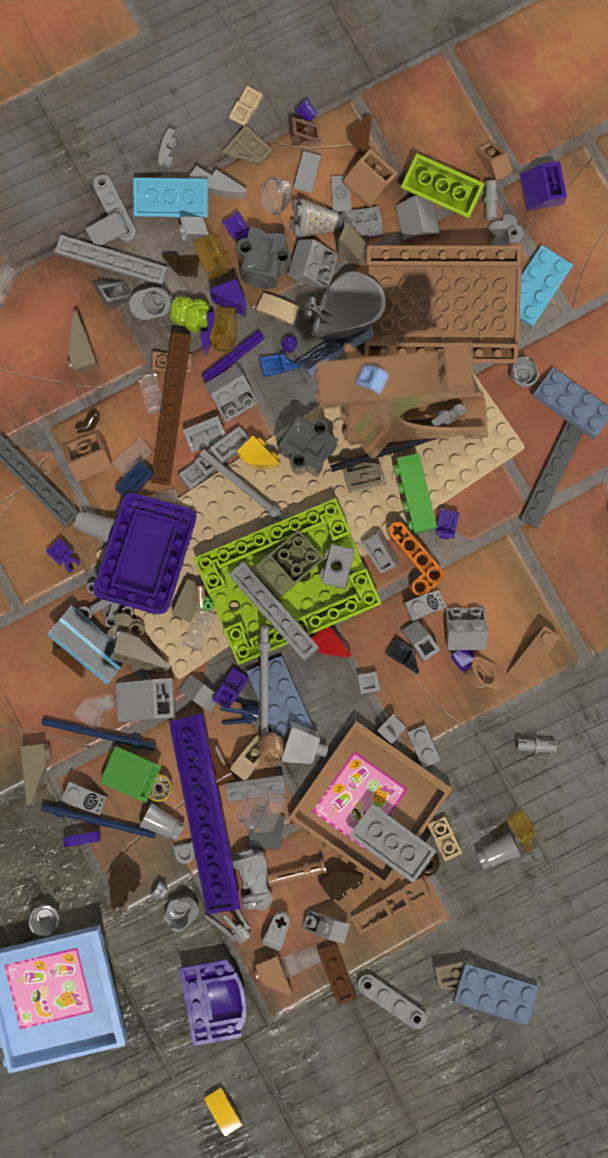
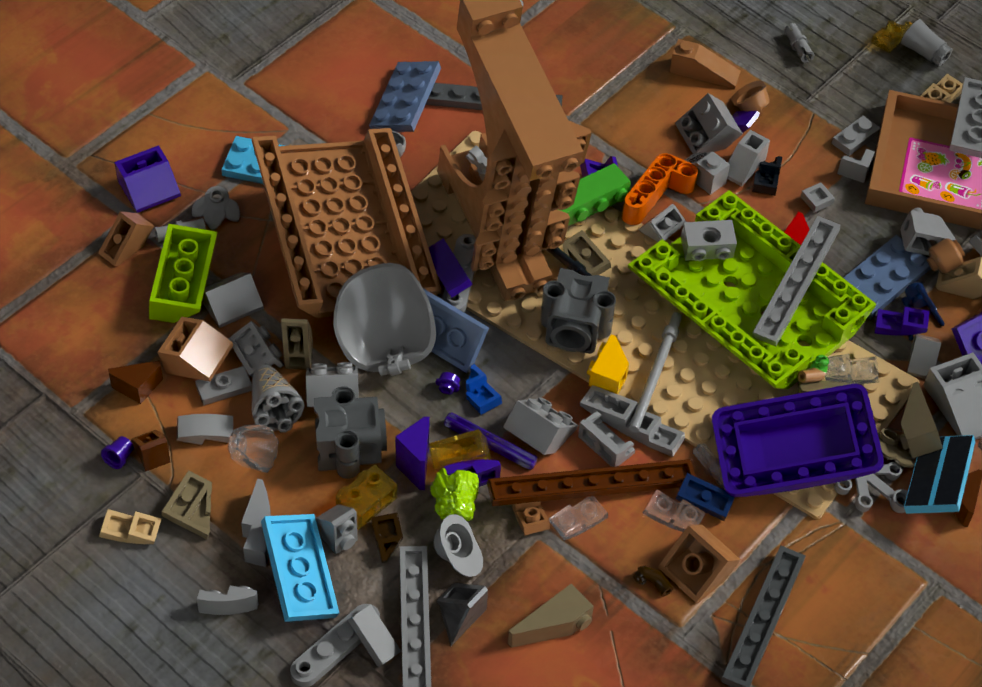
camera: 115 degrees left, 30 degrees down
dark purple plate [46,538,80,573] -> none
light grey plant [74,511,116,543] -> none
dark purple bracket [222,212,250,242] -> none
olive slope [253,530,324,600] -> none
tan slope [256,293,301,325] -> none
light grey bar [259,626,270,738] -> none
light blue slope [356,364,388,393] -> none

